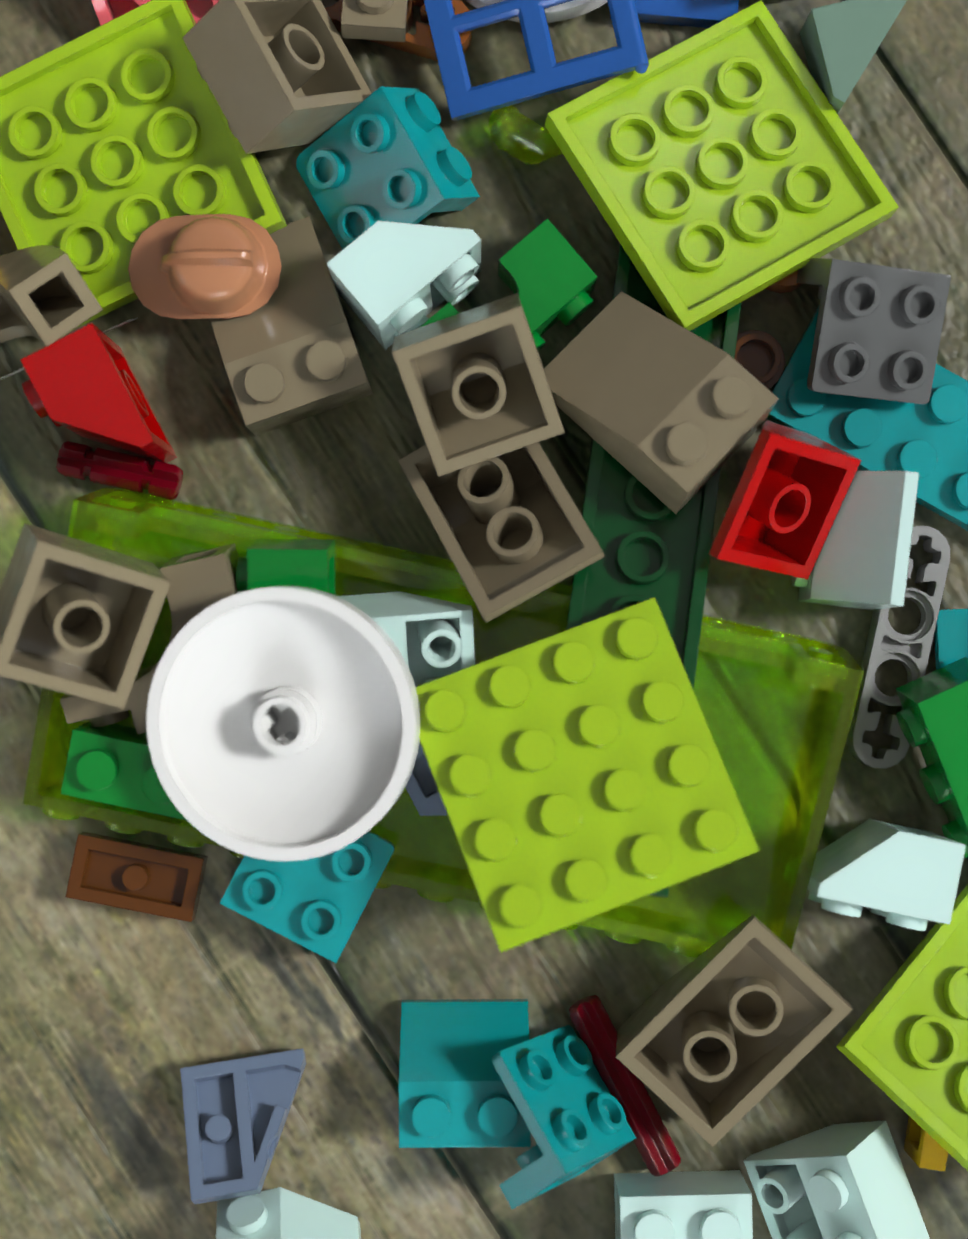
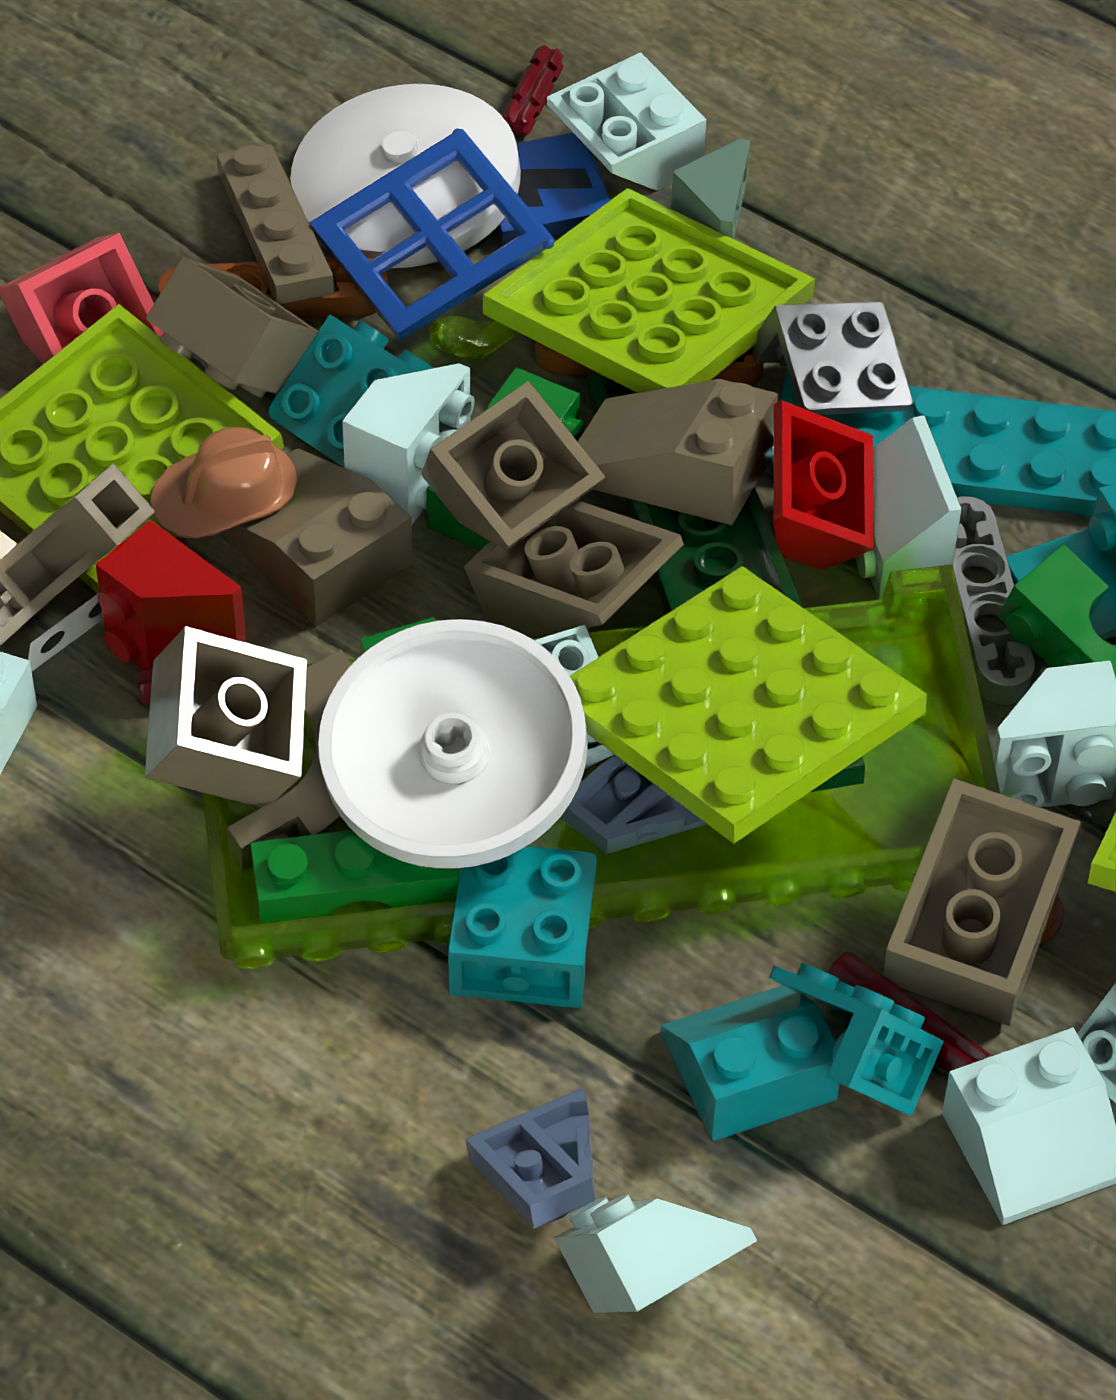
camera: 20 degrees left, 35 degrees down
reddish brown plate [65,832,208,922] -> none

